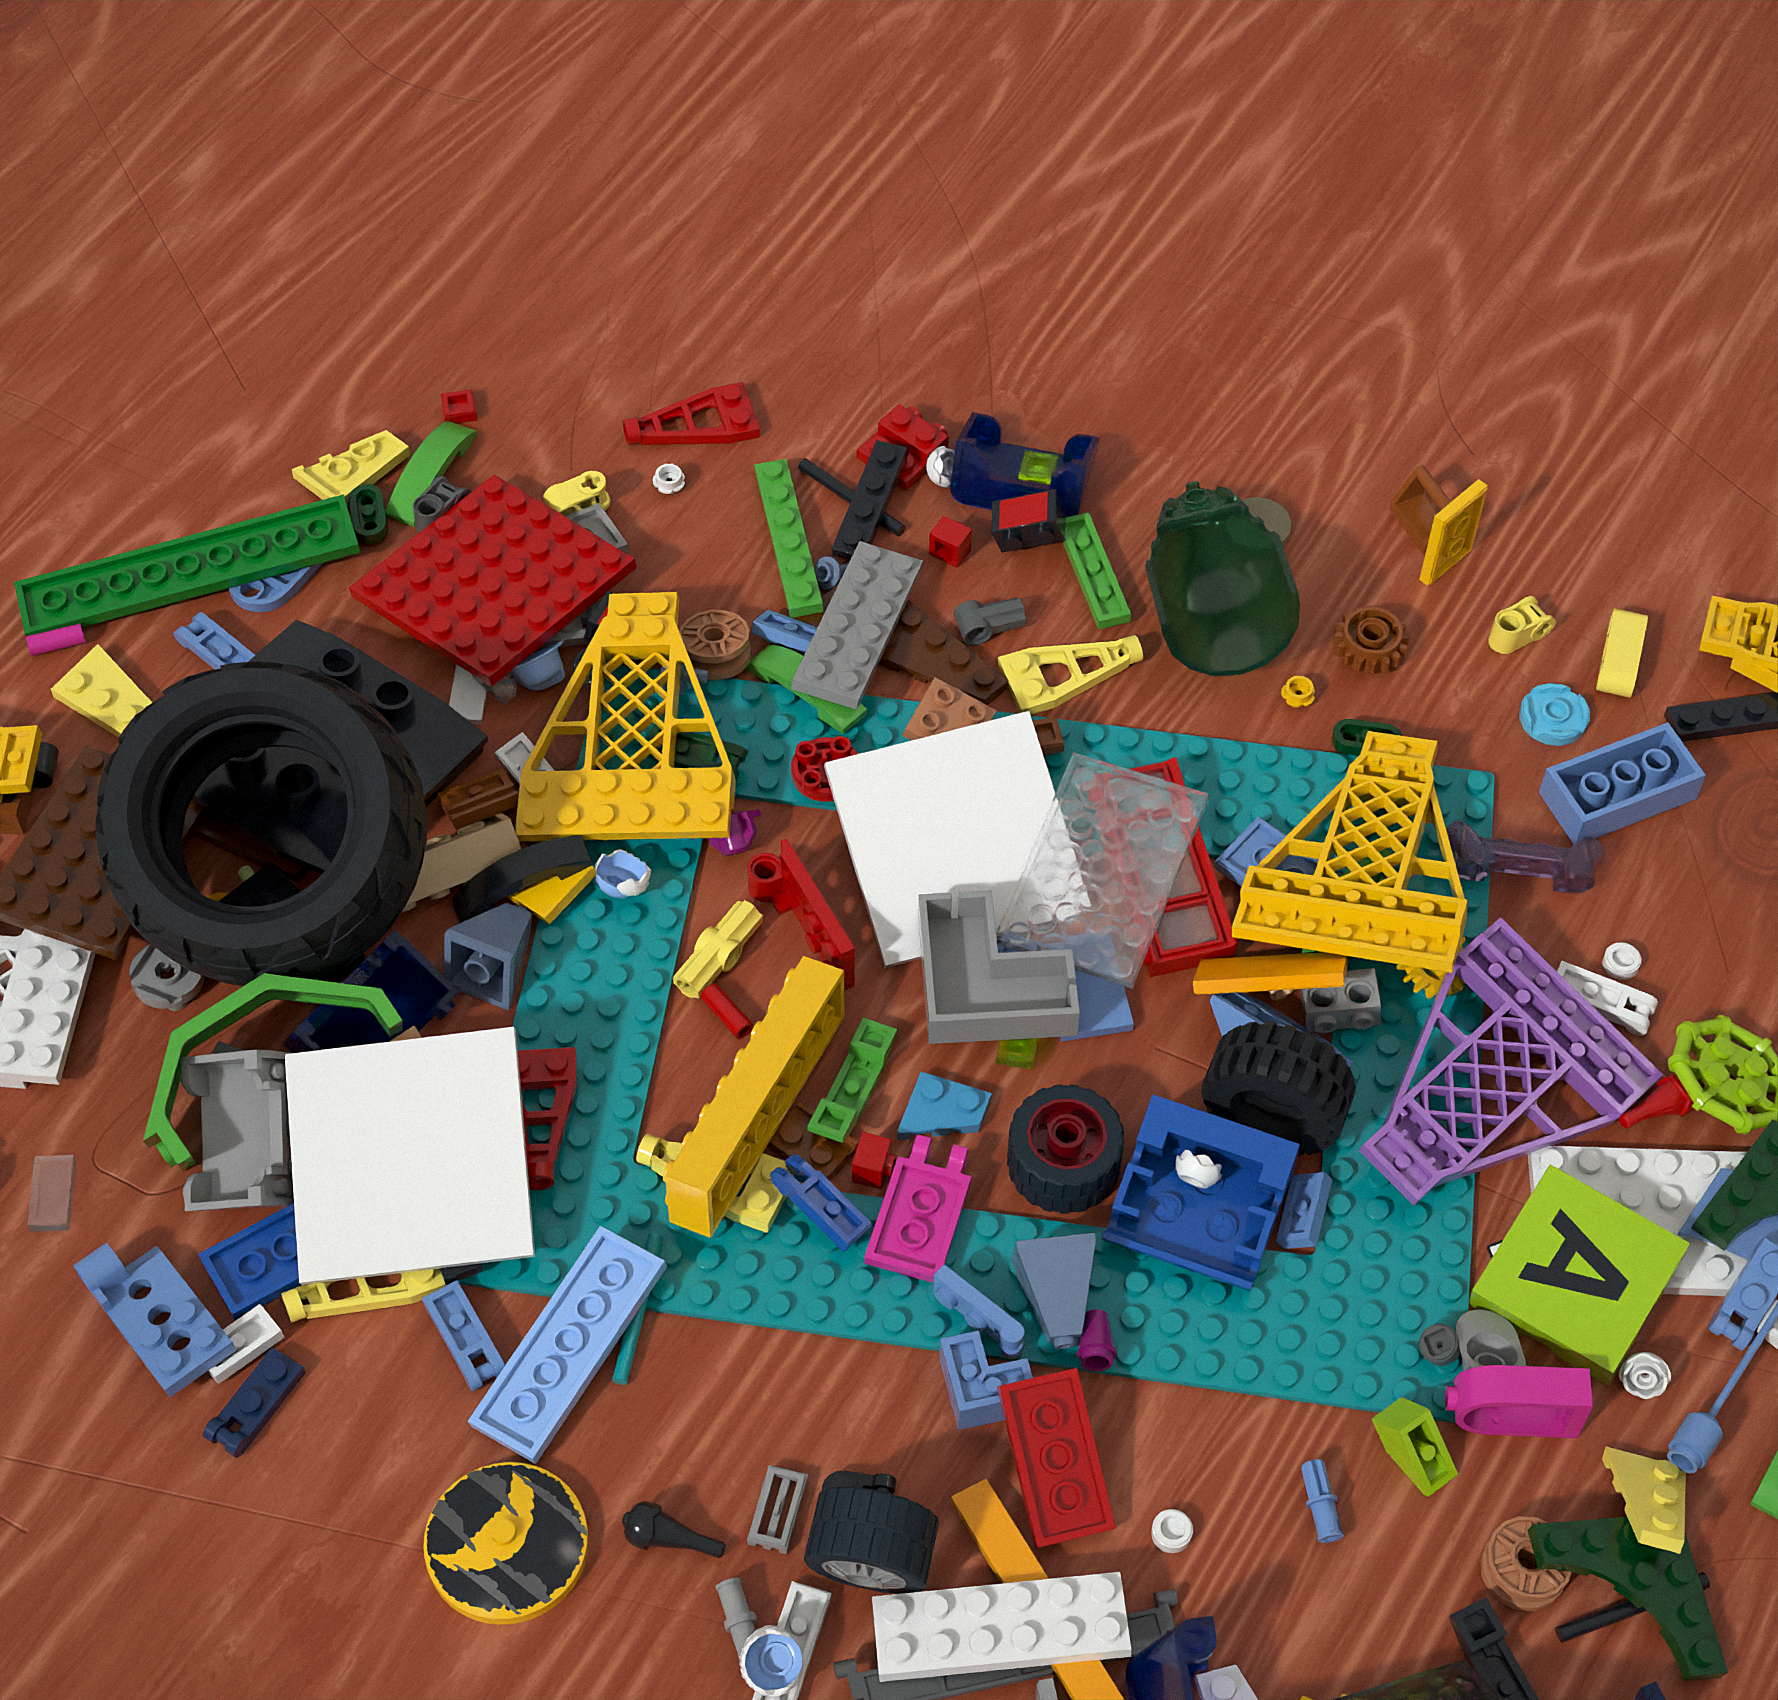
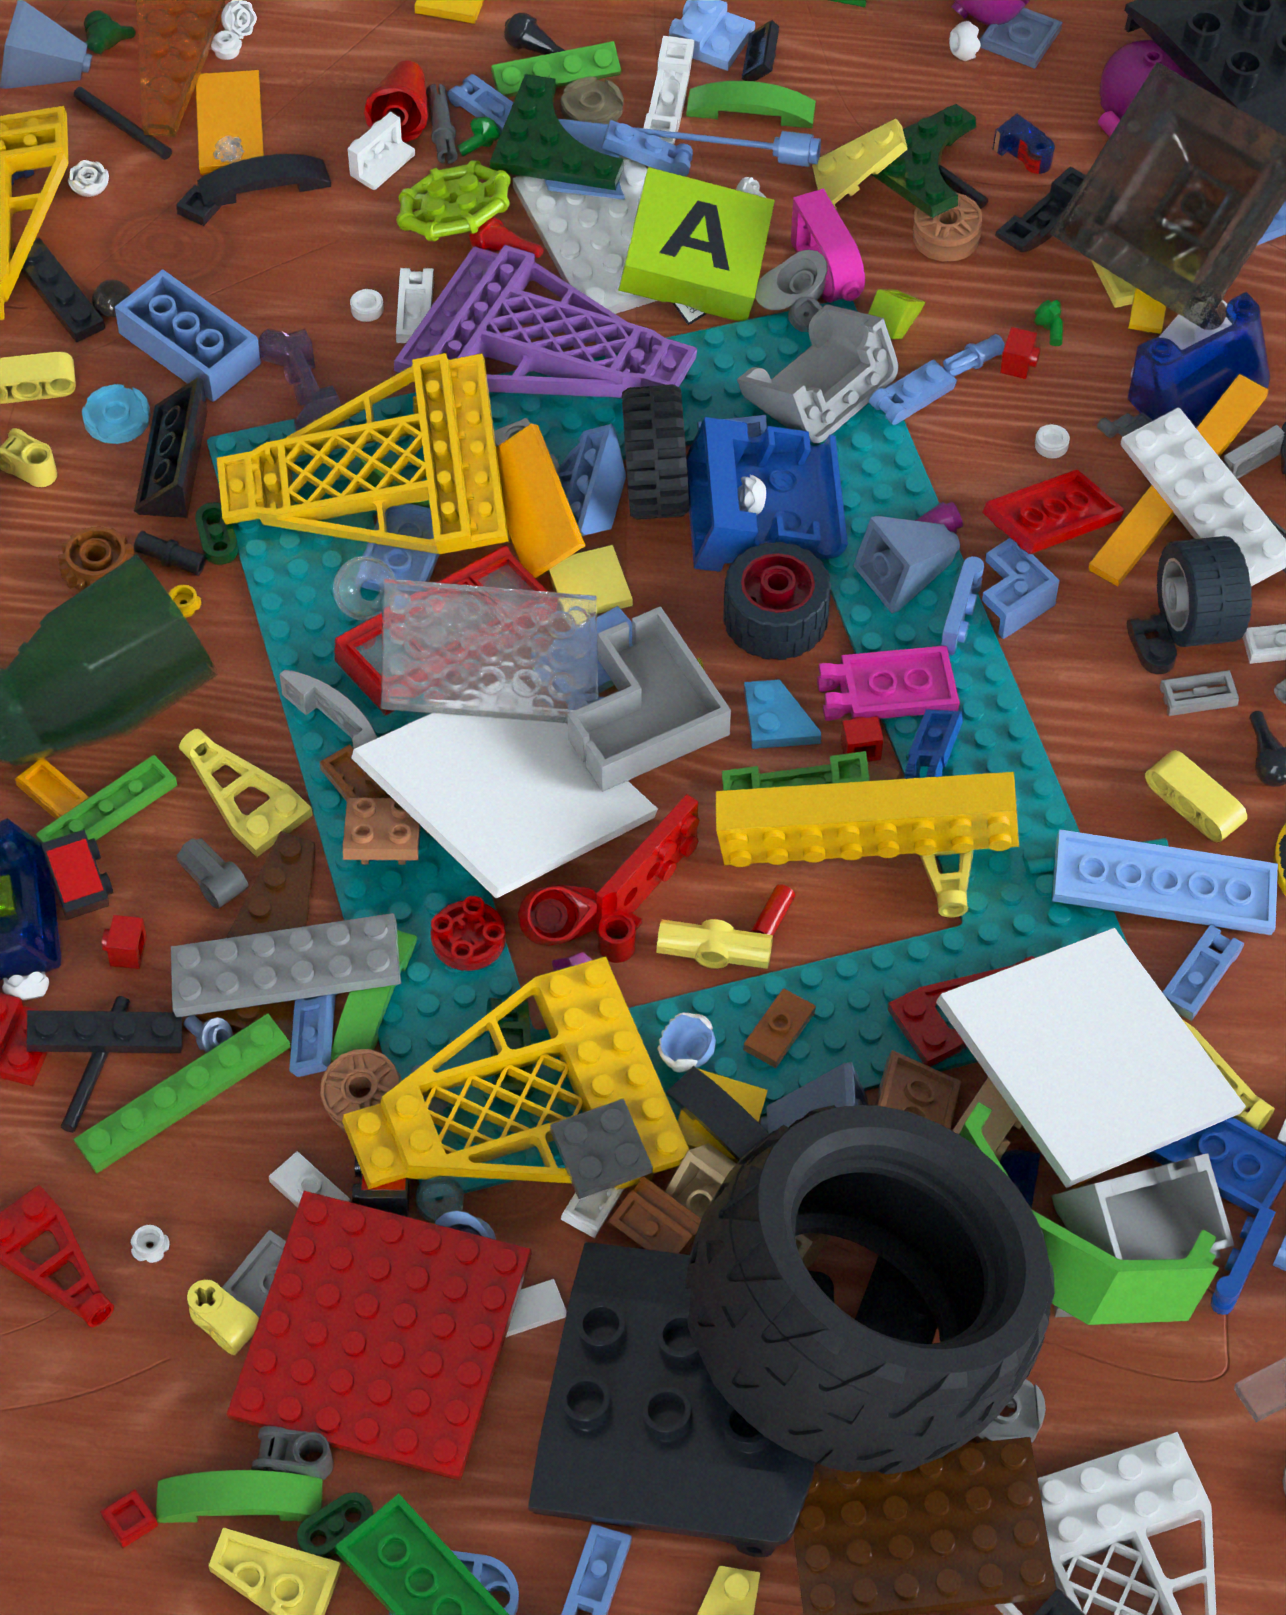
camera: 115 degrees left, 0 degrees up
none -> light orange tile [15,757,90,820]
none -> clear smoke plate [92,280,132,317]
none -> black slope [134,377,208,518]
none -> black pin [134,531,207,576]
none -> white plate [269,1151,351,1208]
none -> light grey slope [280,670,377,749]
none -> clear piece [333,556,398,621]
none -> red helmet [518,885,597,946]
none -> light yellow tile [547,545,633,622]
none -> dark grey plate [550,1098,653,1199]
none -> light grey windscreen [737,305,898,443]
none -> dark orange plate [743,988,816,1068]
none -> medium blue plate [869,359,957,425]
none -> nougat tile [875,1050,961,1129]
none -> red plate [1000,327,1041,379]
none -> green plate [1034,300,1063,346]
none -> light yellow beam [1145,750,1247,843]
none -> blue plate [1211,1205,1276,1315]

